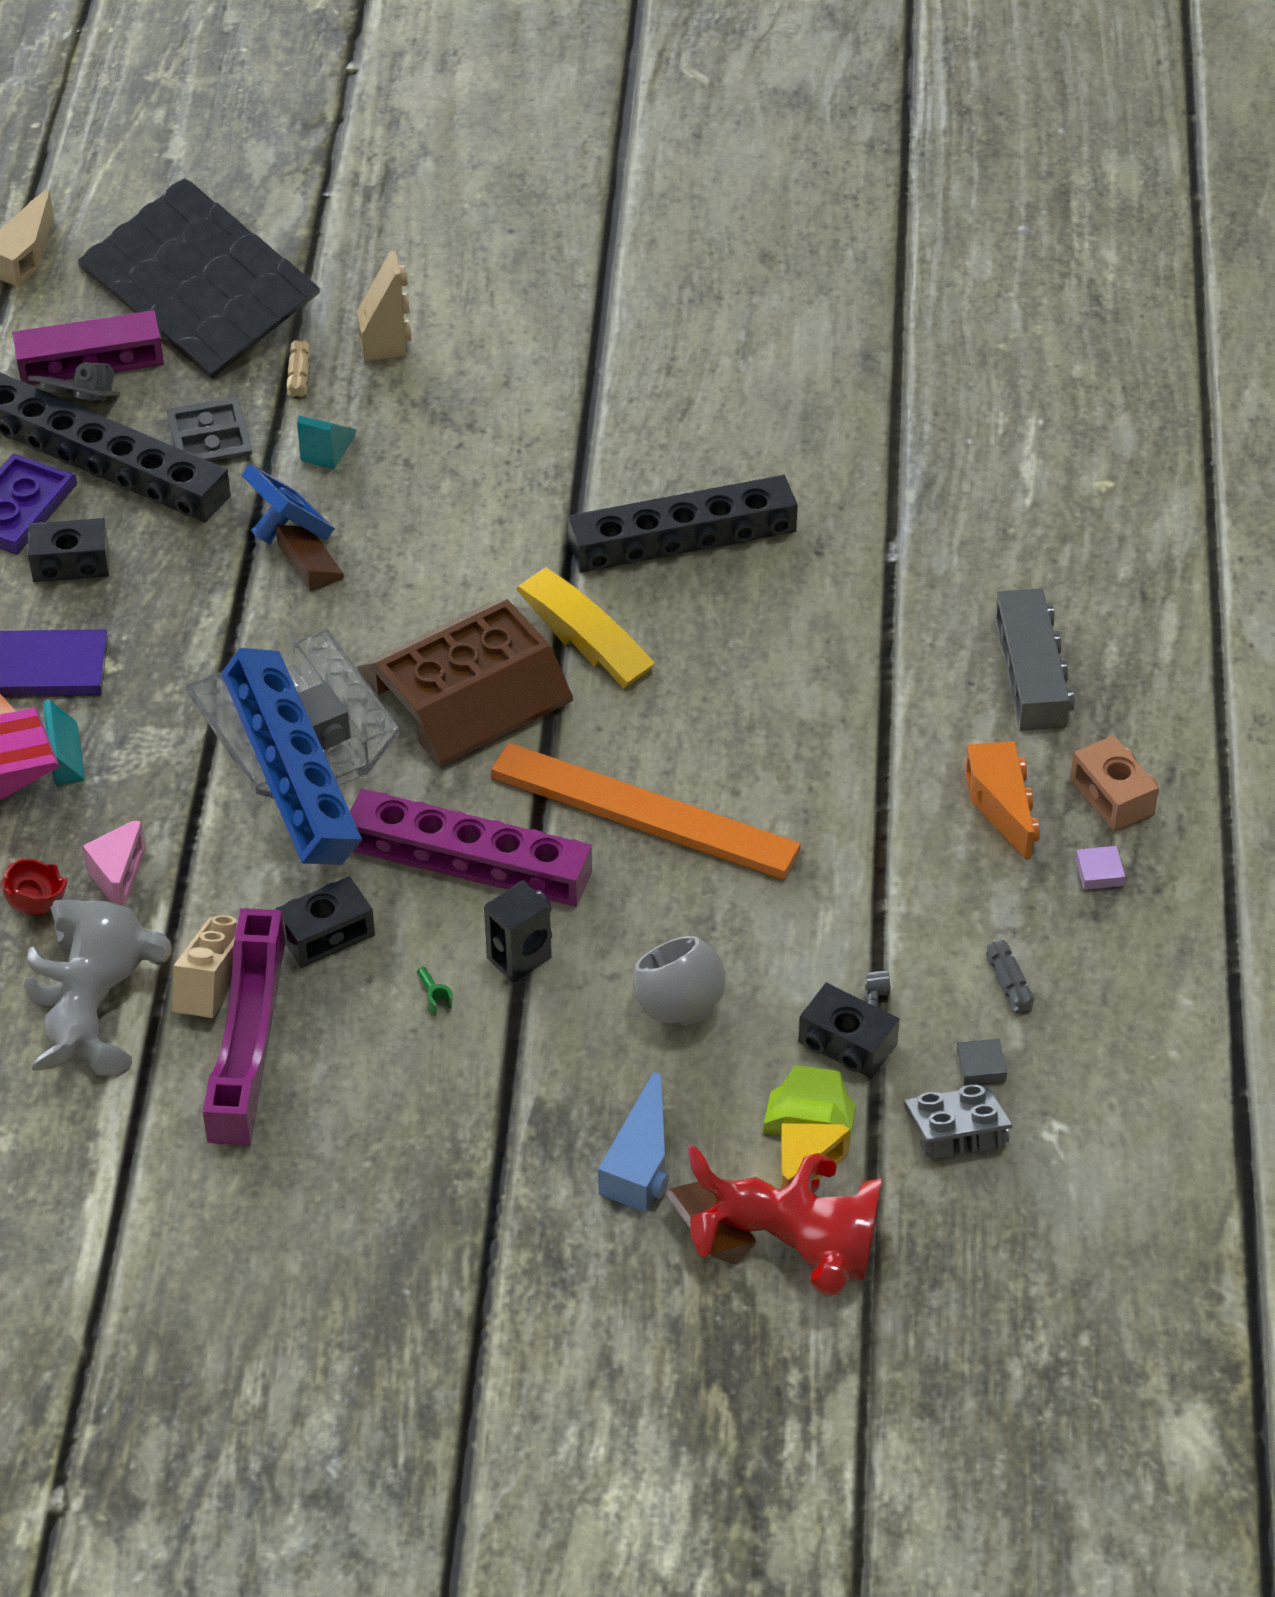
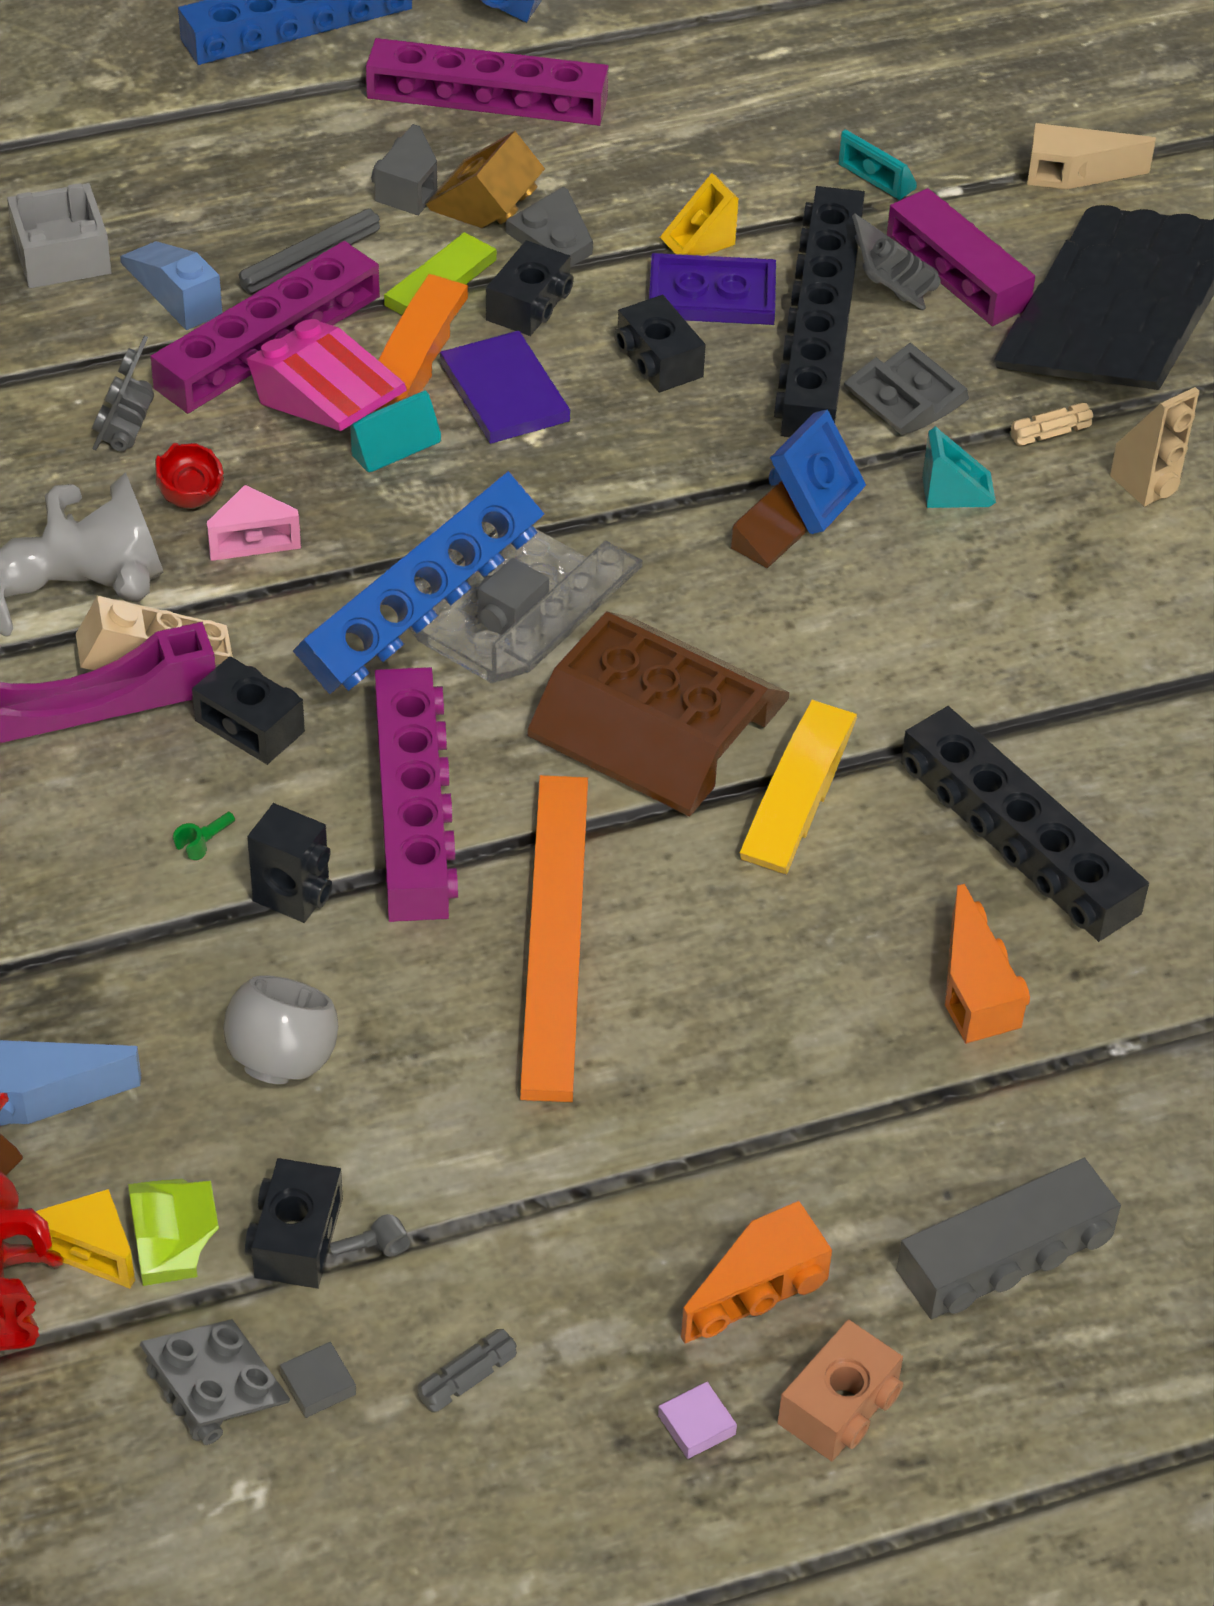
camera: 65 degrees right, 0 degrees up
none -> orange slope [945,884,1030,1044]

